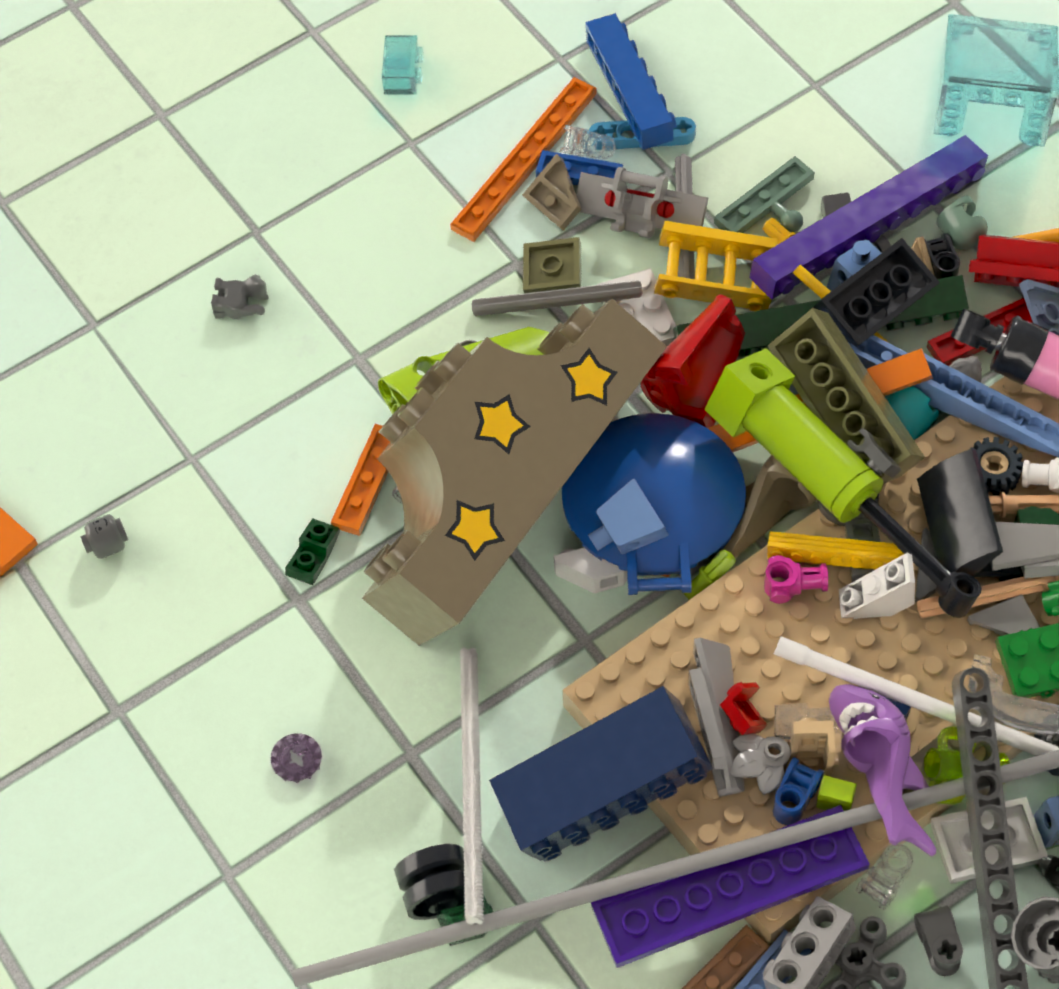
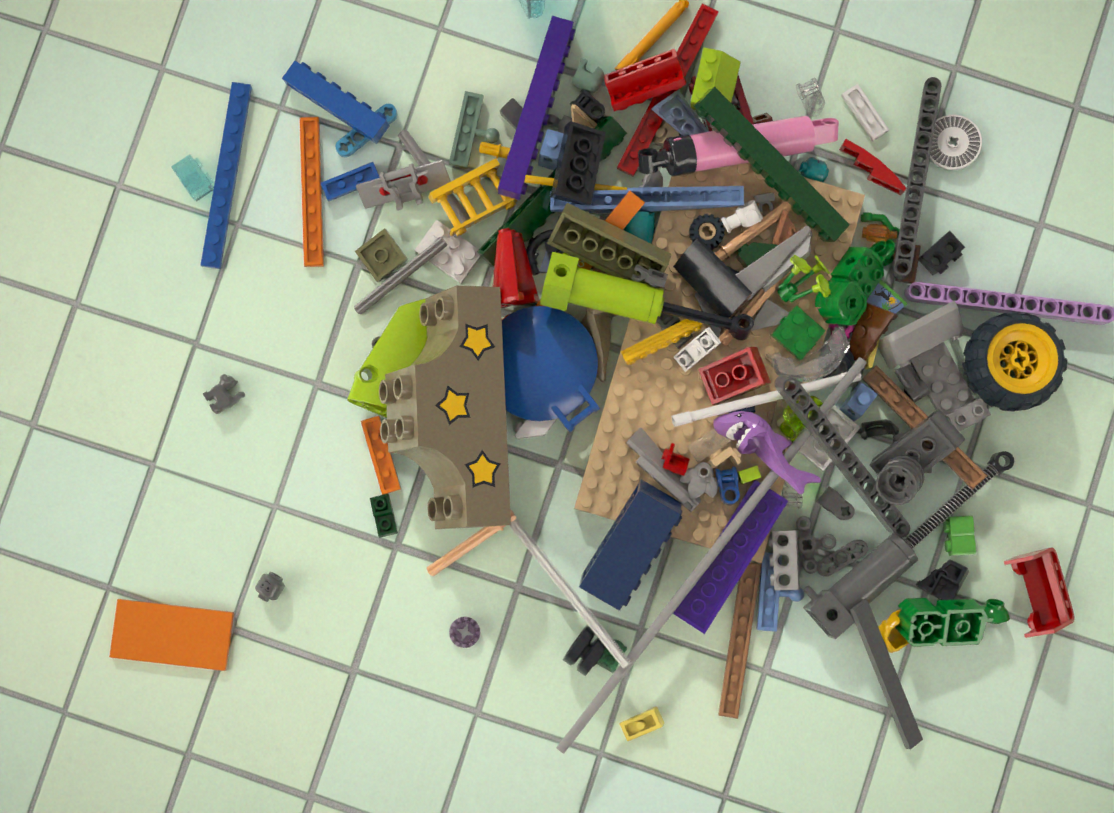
camera: 40 degrees left, 25 degrees up
dark tan wing [522,154,582,231] -> none
clear piece [559,125,616,159] -> none
medium blue torso [588,479,668,554] -> none
lime axle [683,550,736,600] -> none
dark pink connector [764,556,828,604] -> none
none -> blue plate [201,82,252,269]
none -> light nougat axle [427,509,517,576]
none -> red slope [698,347,771,405]

